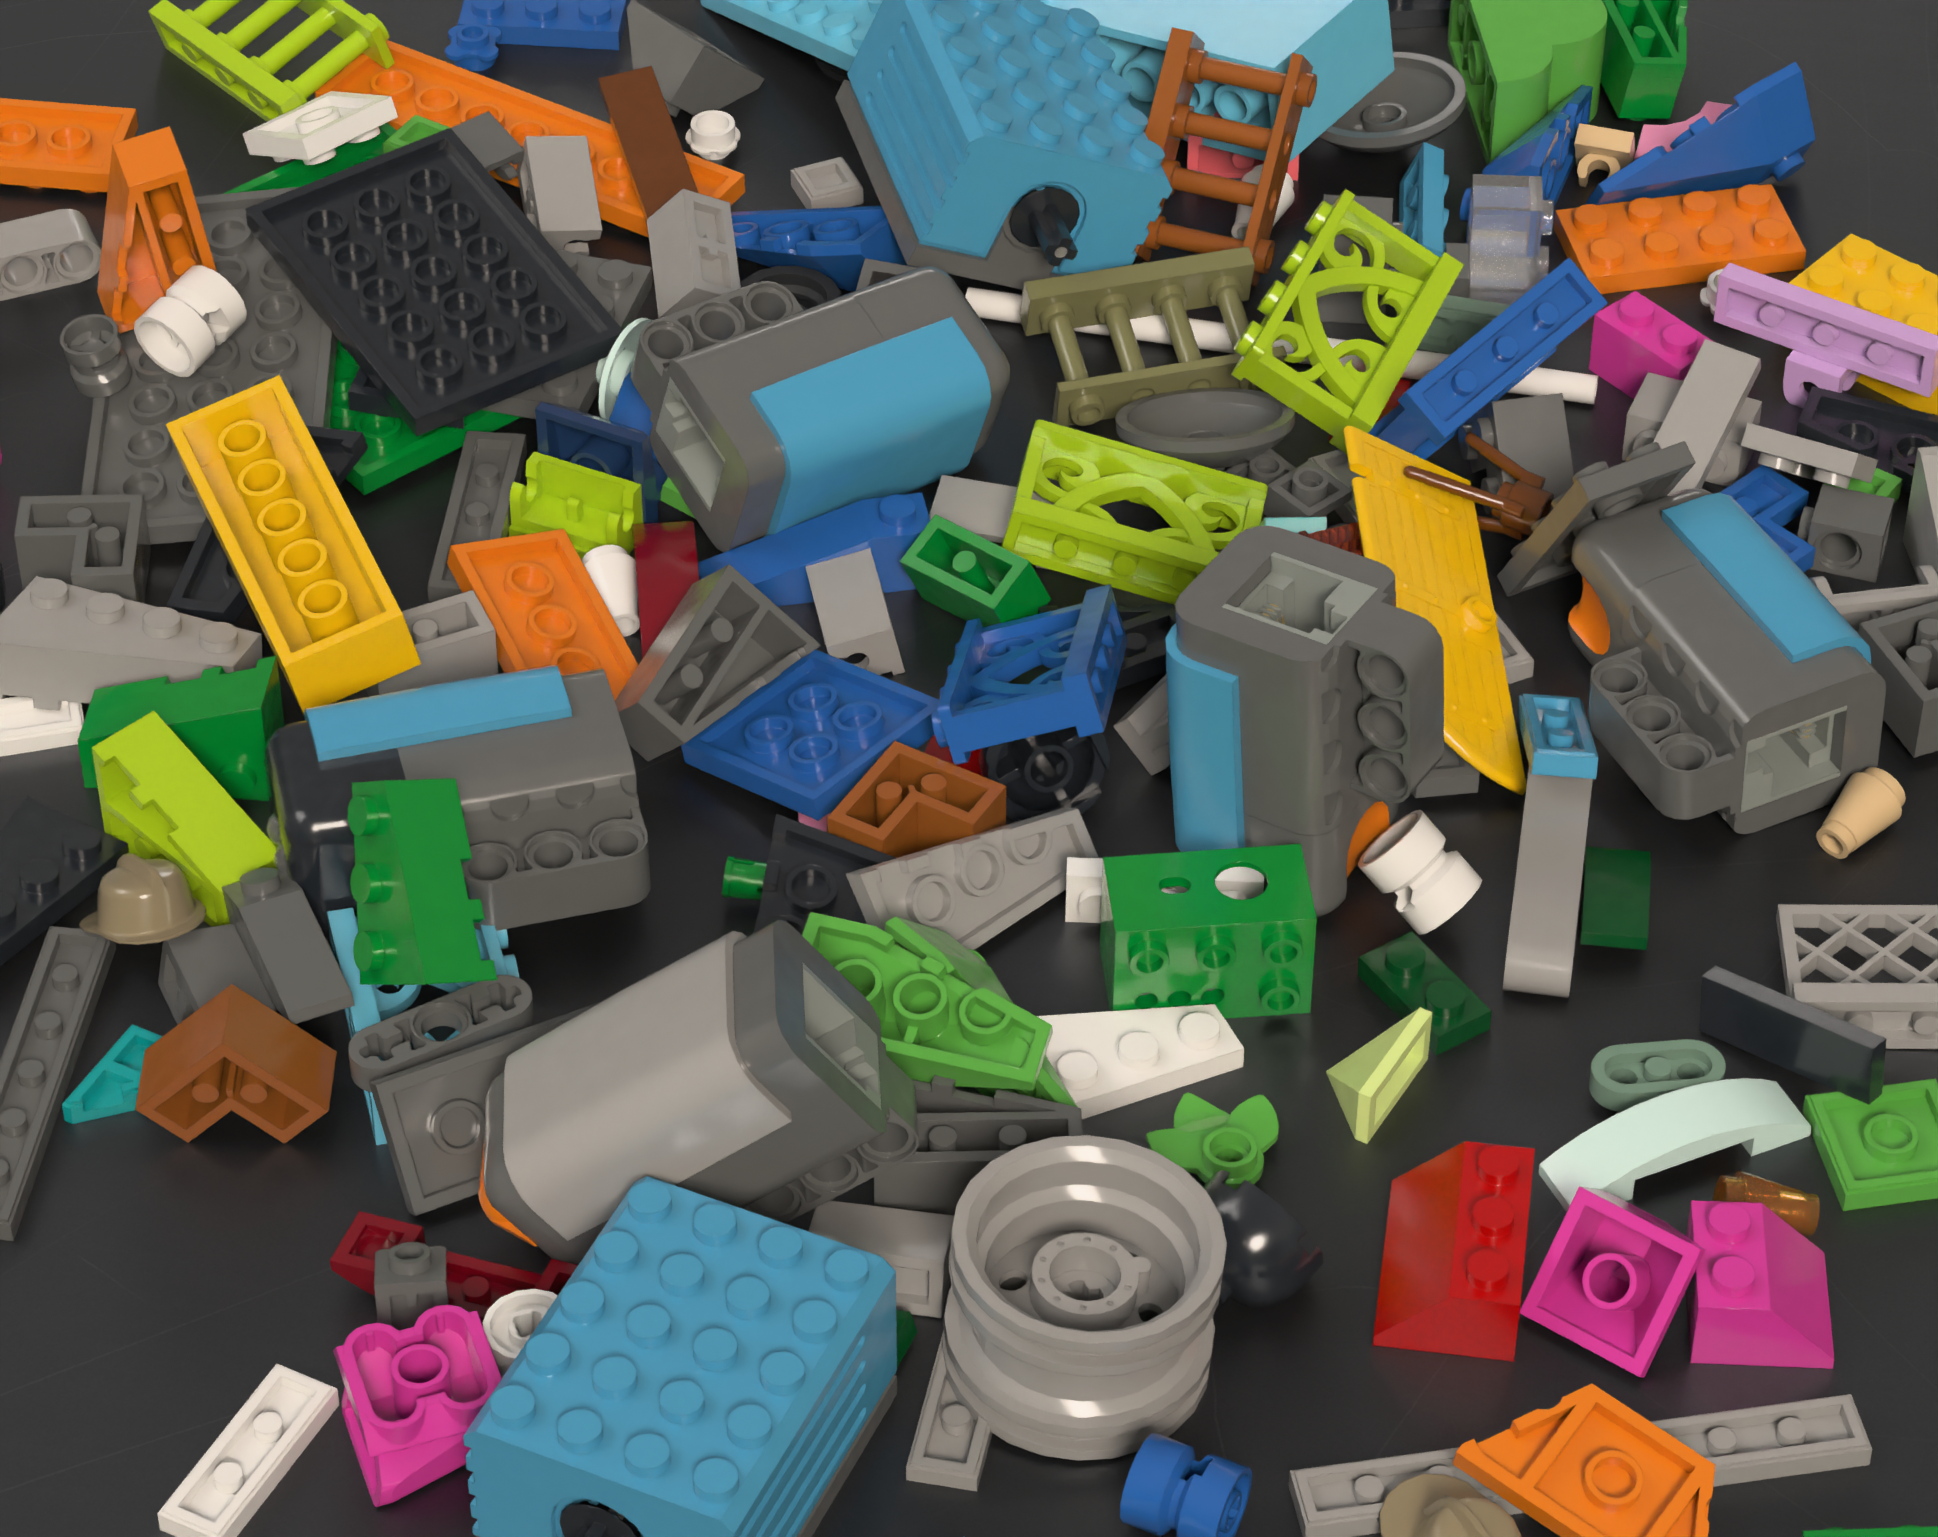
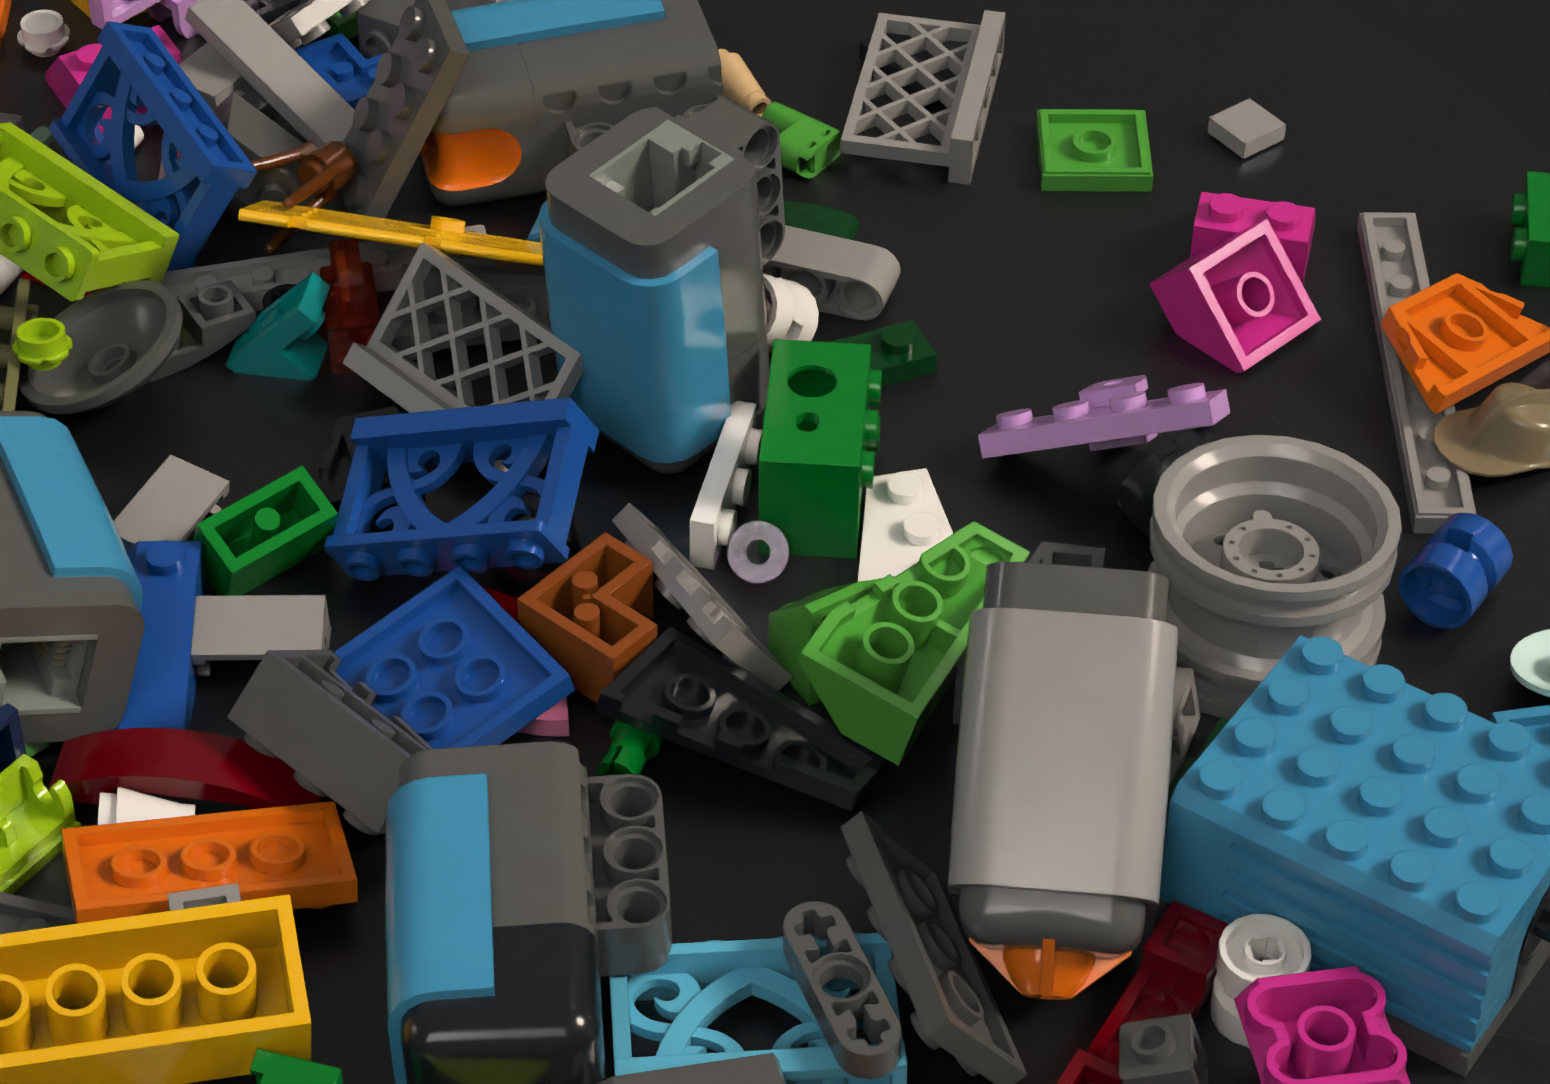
camera: 80 degrees left, 0 degrees up
green wedge [348,778,497,985] -> none
lime fence [1001,420,1268,605] -> none
bright green plate [1146,1092,1279,1190] -> none
yellowish green slope [1326,1007,1432,1144] -> none
red slope [1372,1141,1535,1362] -> none
light aqua slope [1539,1078,1812,1212] -> none
sand green plate [1589,1039,1726,1112] -> none
black tile [1699,965,1886,1105] -> none
clear orange cone [1712,1170,1820,1236] -> none
none -> lime plate [12,318,73,371]
none -> plate [727,521,790,584]
none -> bright green piece [762,102,843,179]
none -> lavender plate [978,375,1231,459]

